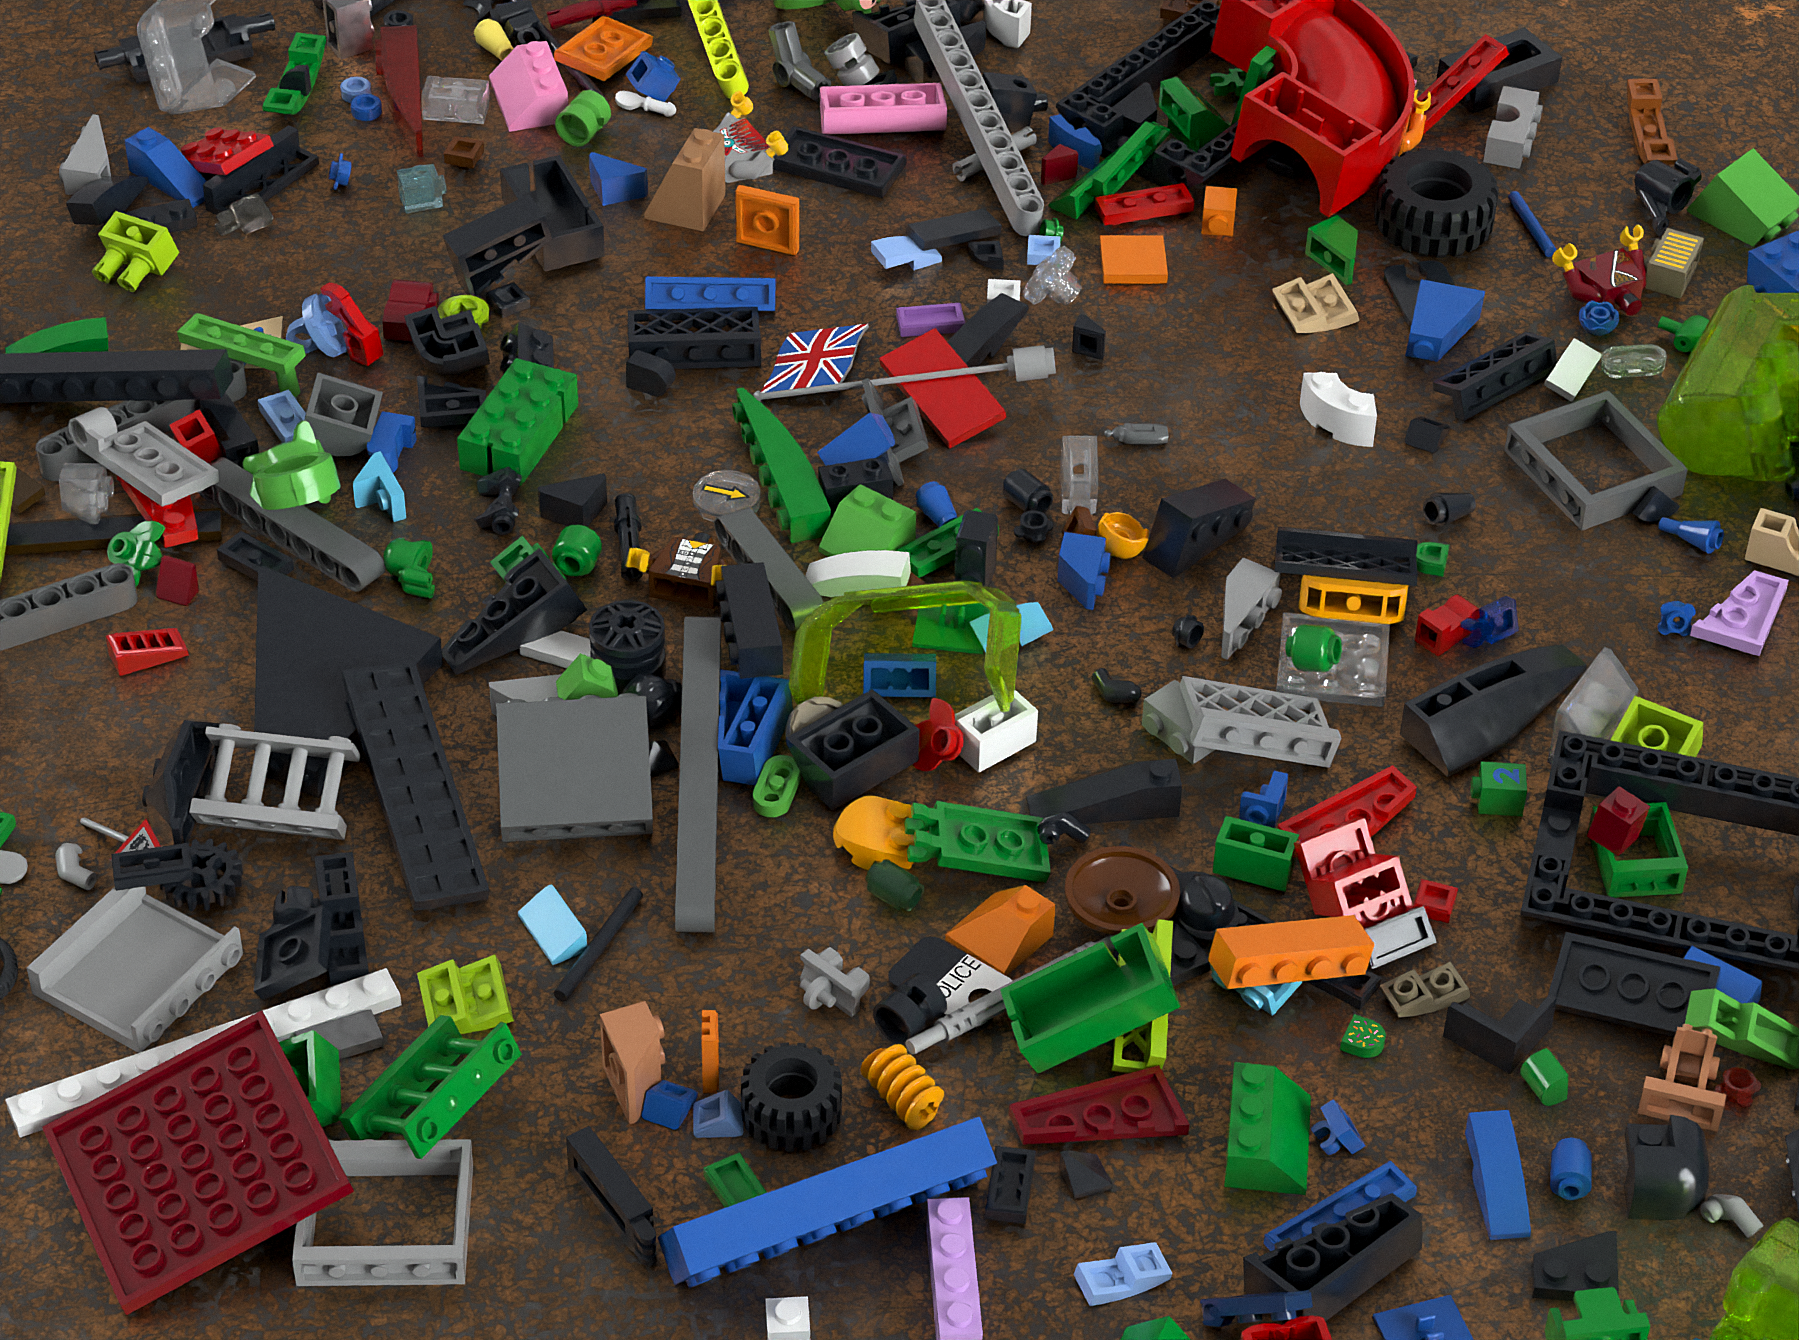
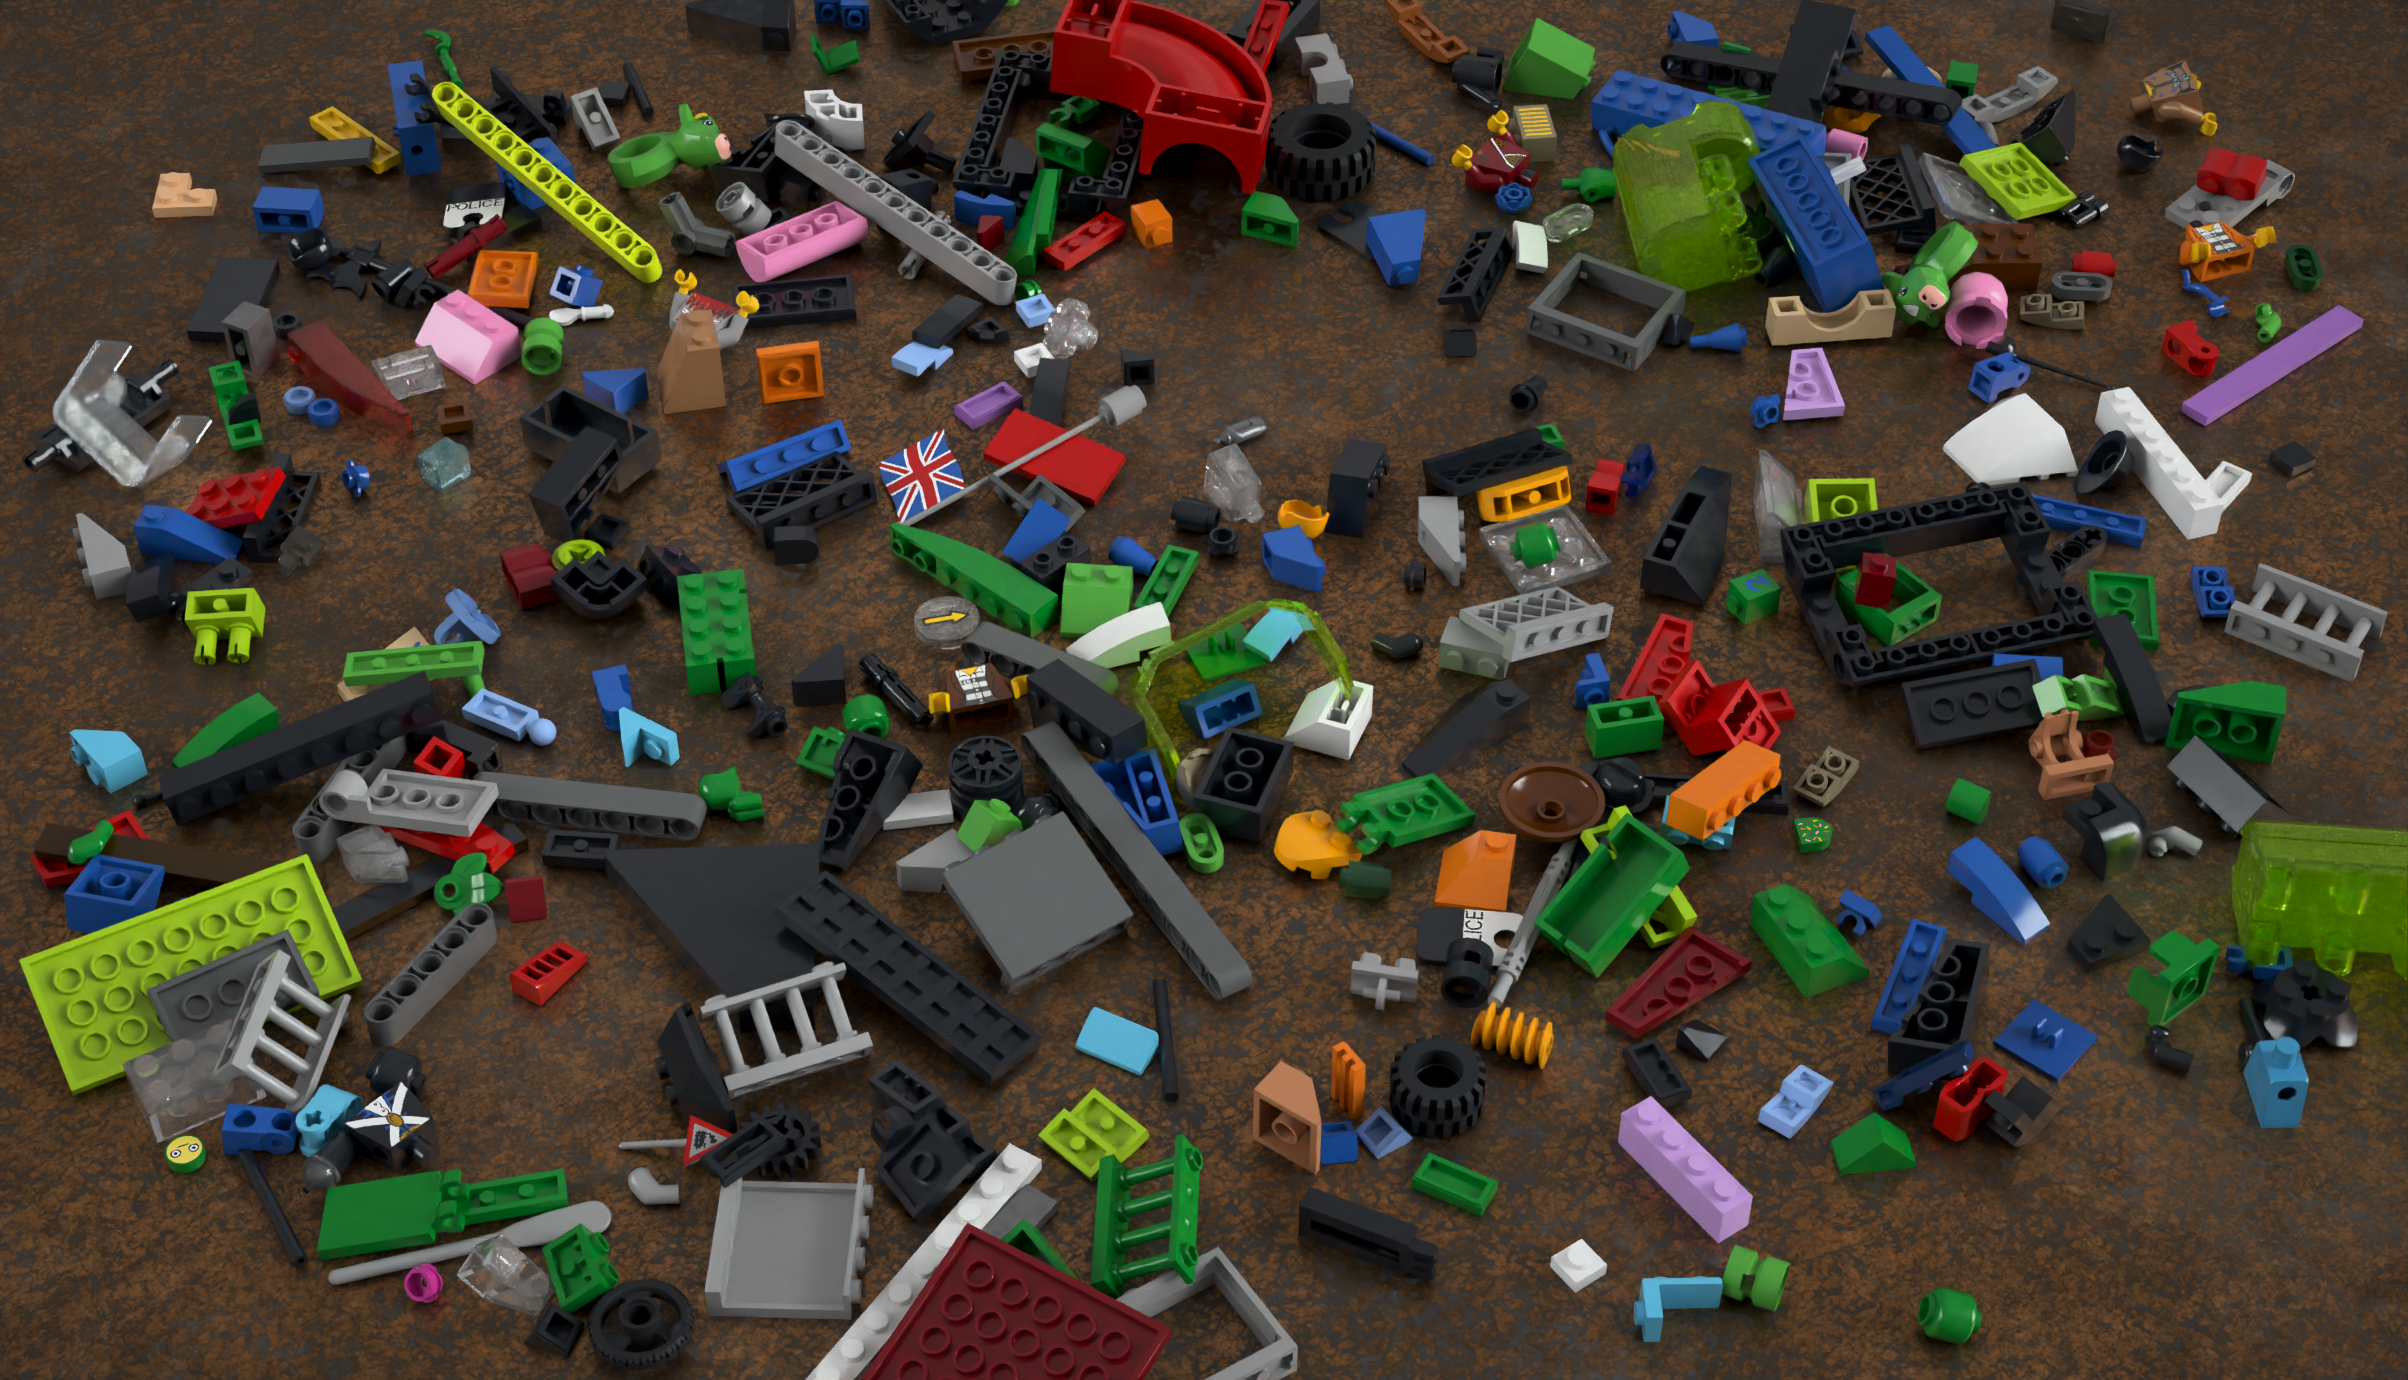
camera: 30 degrees left, 0 degrees up
bright green animal [242,420,341,510] -> none
dark grey brick [304,372,383,456] -> none
red piece [320,282,384,366] -> none
black wing [417,376,486,427] -> none
light yellow cone [474,19,514,61] -> none
blue brick [657,1116,997,1288] -> none
red plate [913,698,964,772] -> none
black brick [954,510,998,594] -> none
black arm [1037,812,1091,844] -> none
reddish brown plate [1061,505,1097,536] -> none
orange tile [1099,235,1168,284] -> none
green plate [1231,45,1277,125] -> none
tan slope [1272,273,1359,333] -> none
white brick [1300,372,1377,447] -> none
tile [1364,906,1436,969] -> none
black panel [1443,994,1557,1074] -> none
none -> black piece [881,110,956,173]

